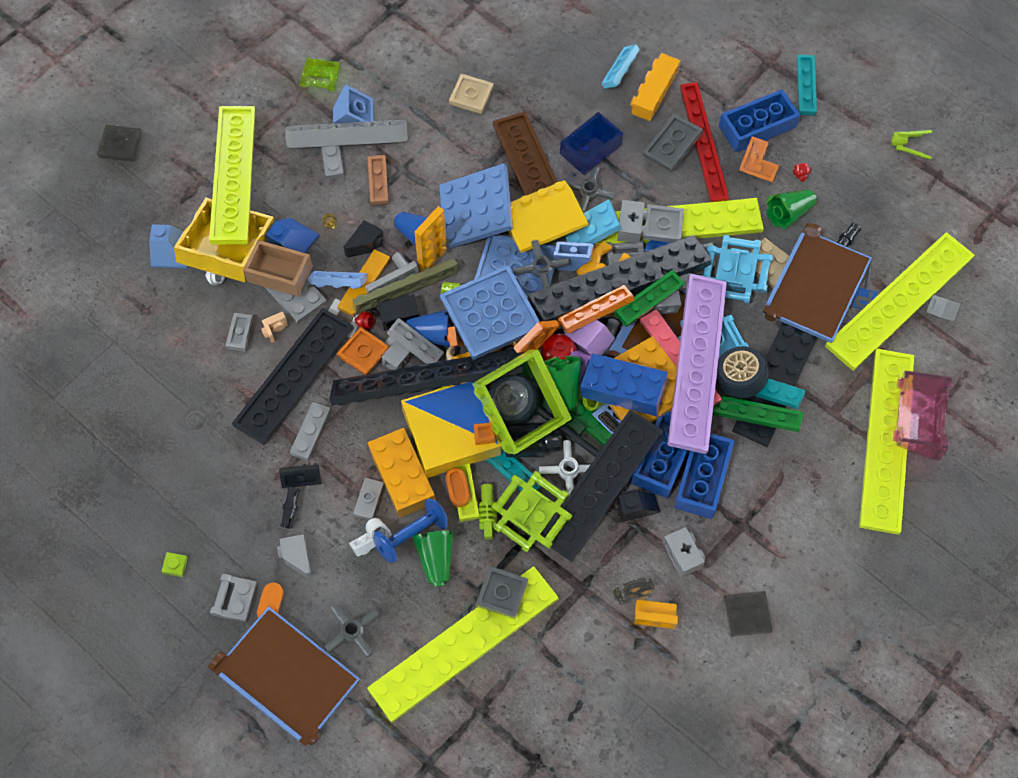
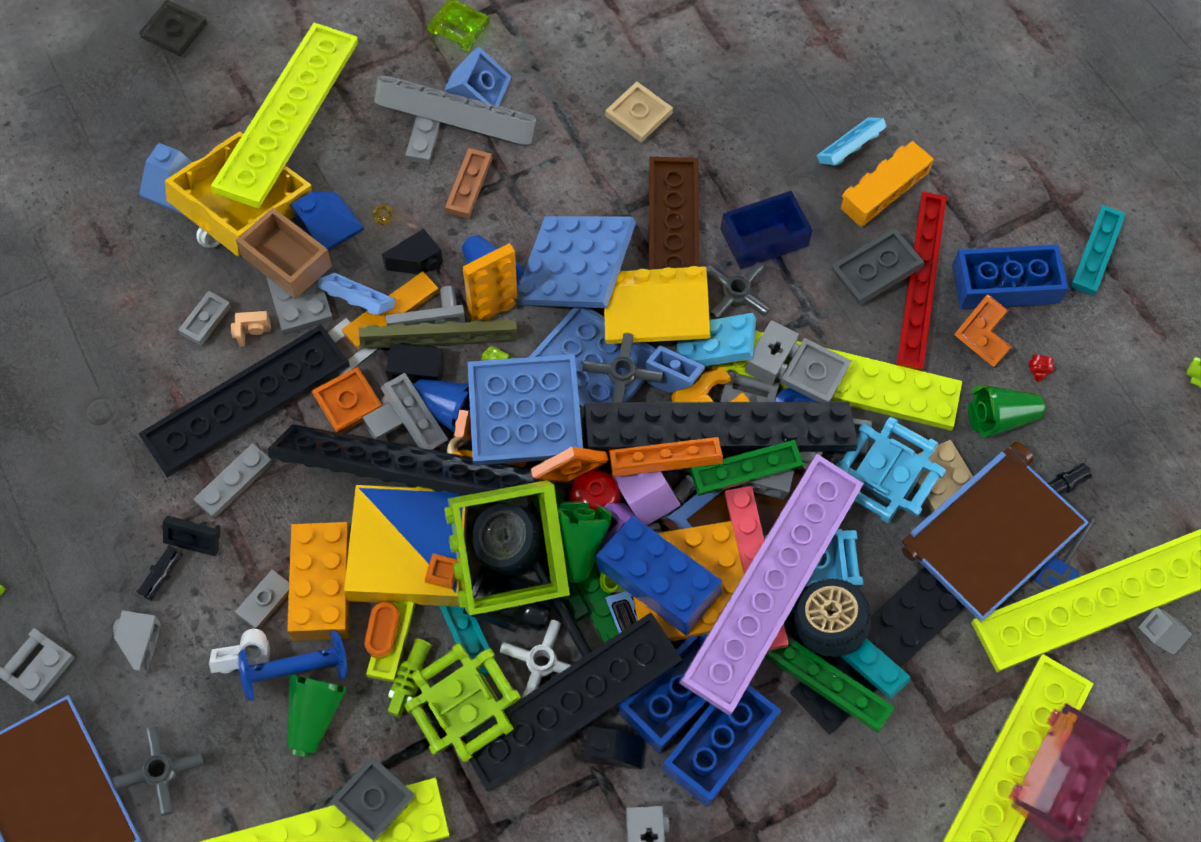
camera: 20 degrees right, 0 degrees up
orange tile [257,583,284,618] -> none
red plate [354,312,375,330] -> none

